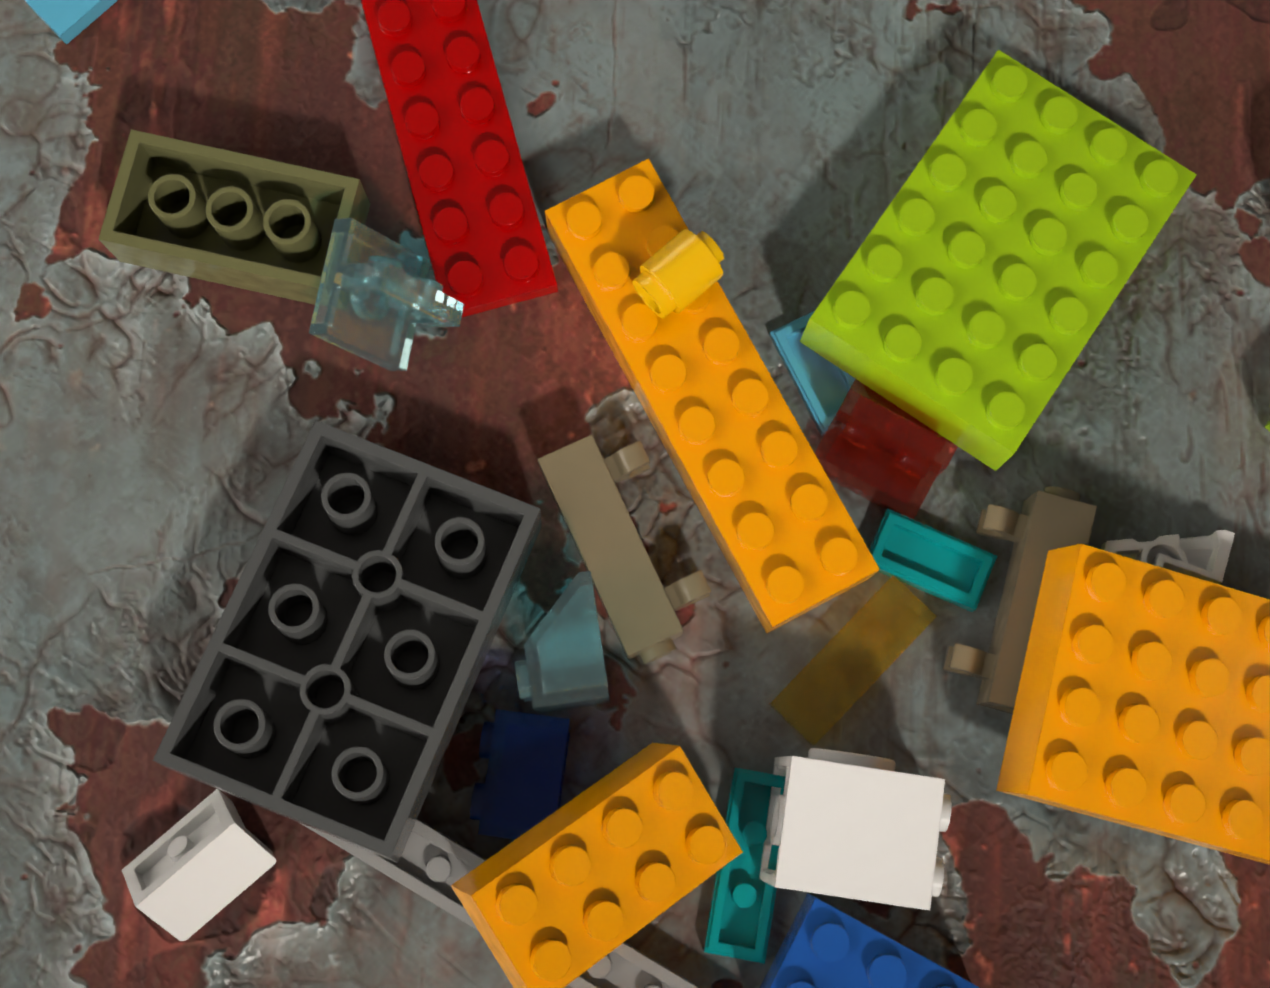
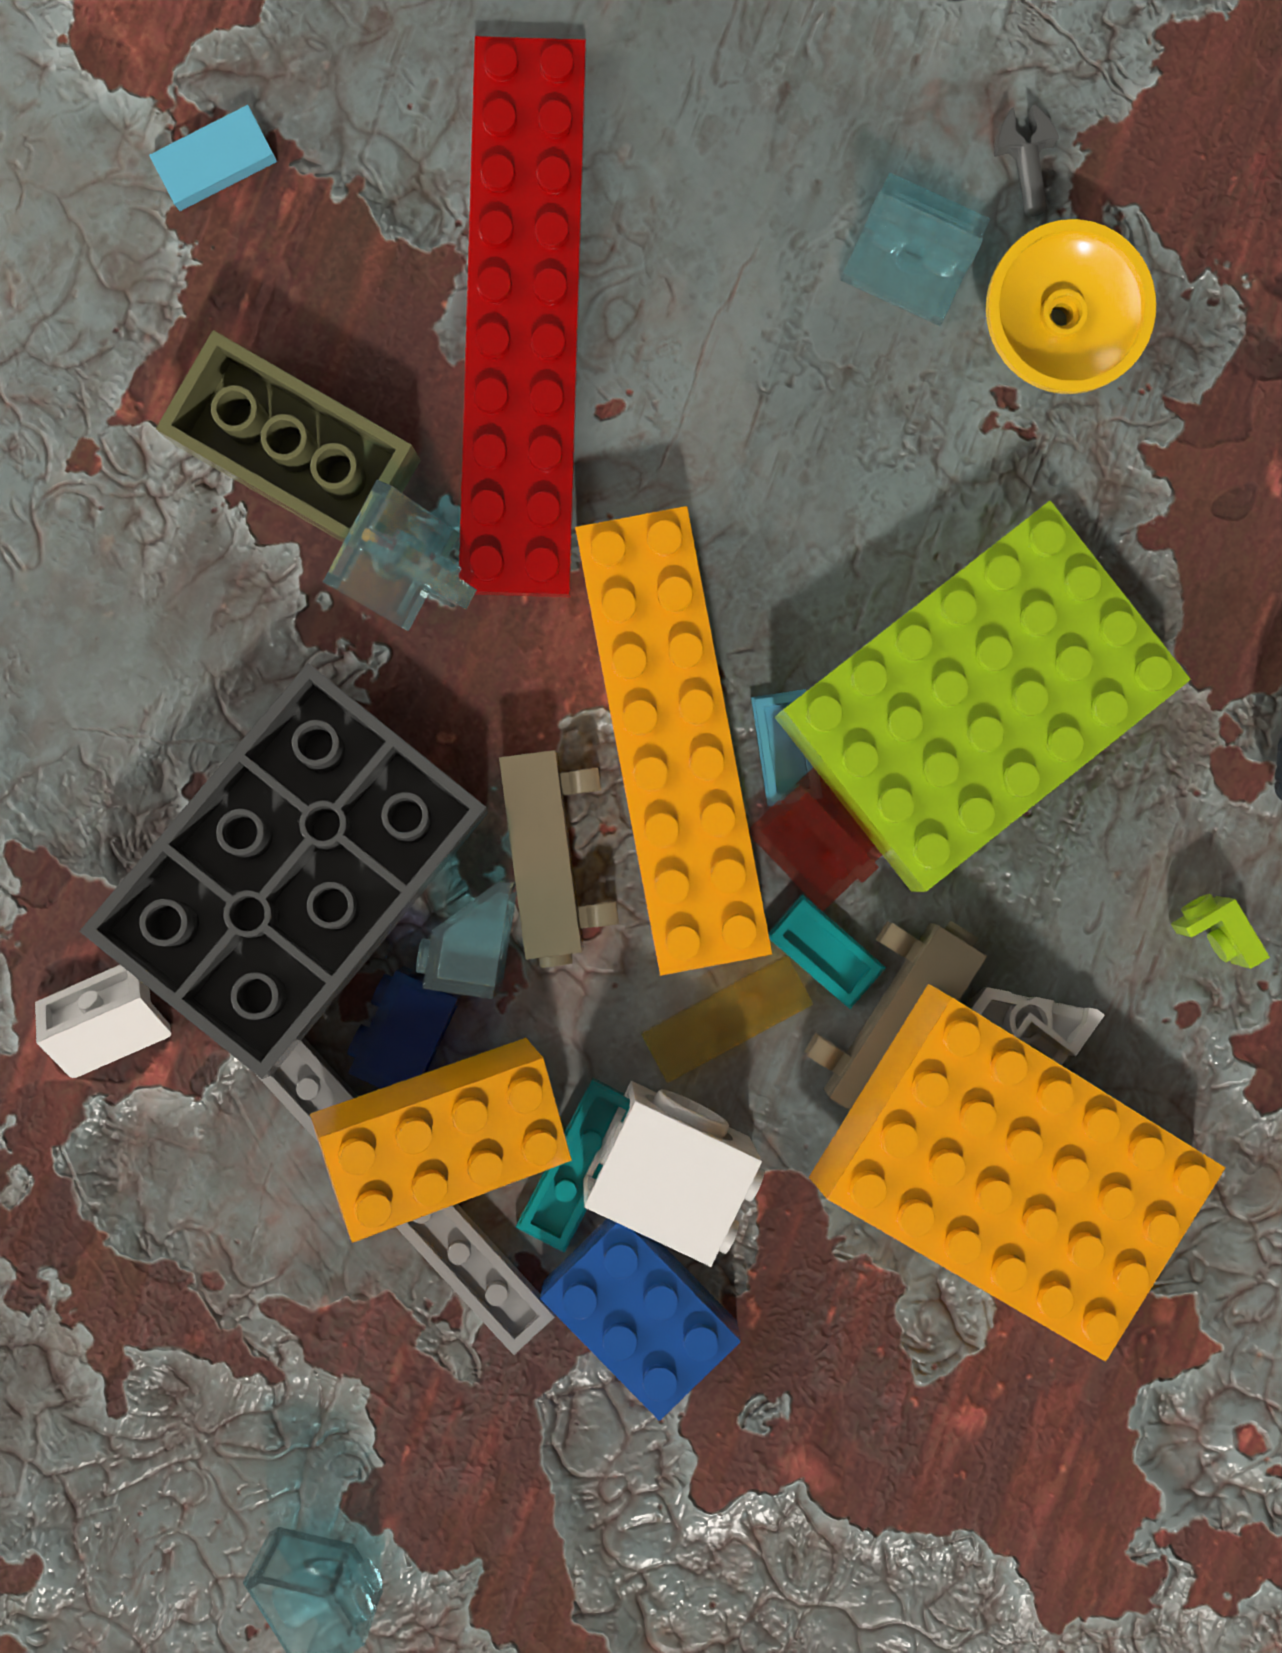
camera: 20 degrees right, 10 degrees up
yellow brick [632,229,724,319] -> none

